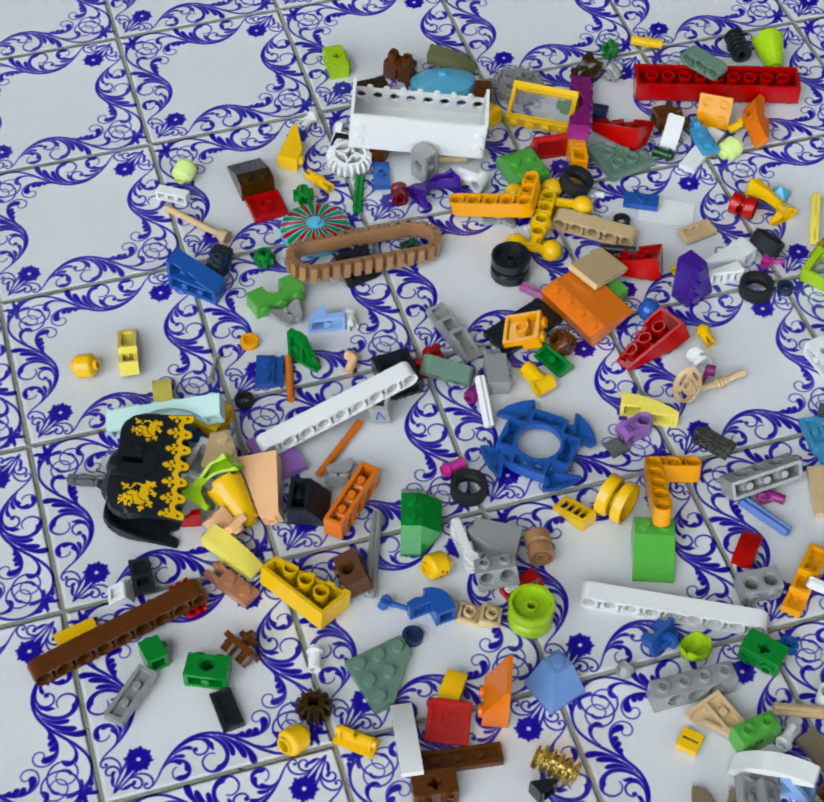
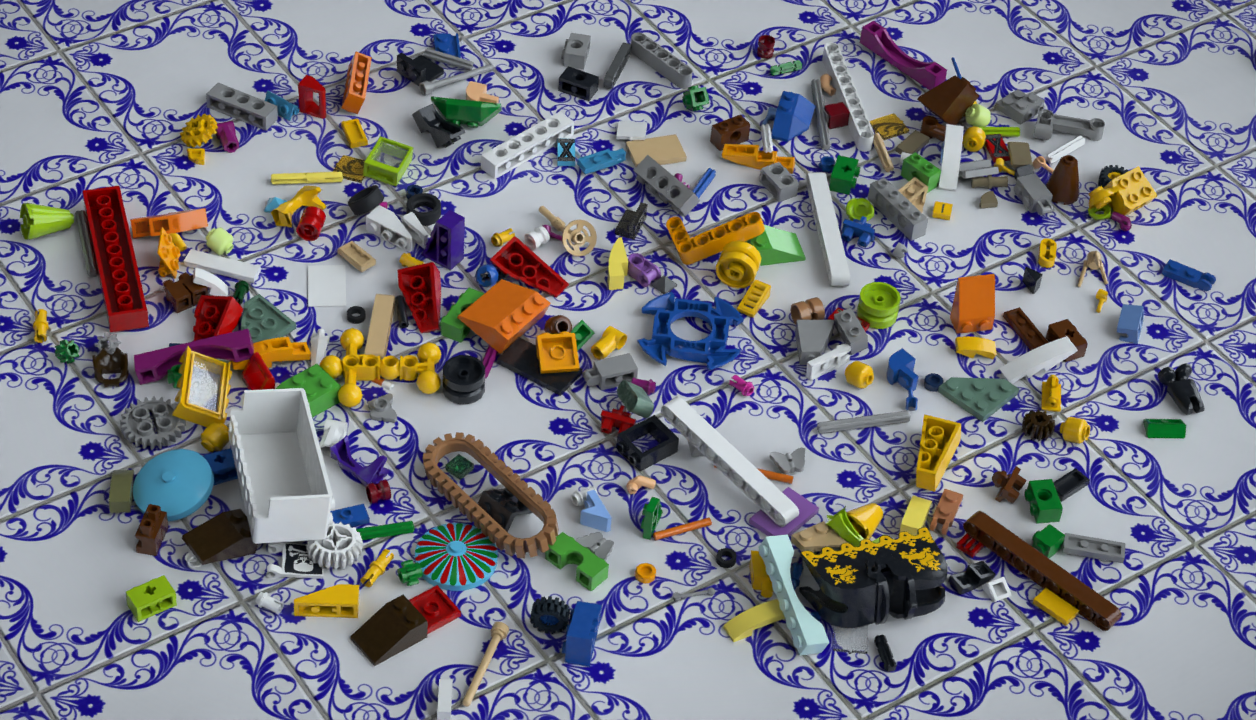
camera: 110 degrees left, 5 degrees down
yellow head [70,353,100,378] -> none
light yellow slope [117,329,140,376] -> none
yellowish green head [172,158,197,185] -> none
light nougat brick [202,506,247,538] -> none
light nougat slope [238,450,284,525] -> none
green gear [253,247,275,269] -> none
blue plate [255,355,284,389] -> none
black slope [286,477,332,526] -> none
white pin [306,644,323,673] -> none
orange brick [323,461,380,540] -> none
reddish brown brick [332,547,374,599] -> none
green wedge [400,489,442,557] -> none
light grey brick [411,141,438,182] -> none
red tile [424,697,473,747] -> none
light grey slope [425,302,483,363] -> none
light orange beam [449,171,541,218] -> none
black tyre [450,468,488,507] -> none
tan slope [455,601,503,628] -> none
reddish brown brick [474,80,492,106] -> none
white axle [475,375,495,428] -> none
medium blue slope [524,649,585,715] -> none
clear yellow piece [530,745,582,786] -> none
black tyre [559,165,594,198] -> none
tan tile [568,247,628,290] -> none
blue plate [623,191,659,212] -> none
sand green beam [680,45,728,81] -> none
dark azure hinge [689,117,719,156] -> none
black piece [724,28,752,63] -> none
red slope [731,530,763,569] -> none

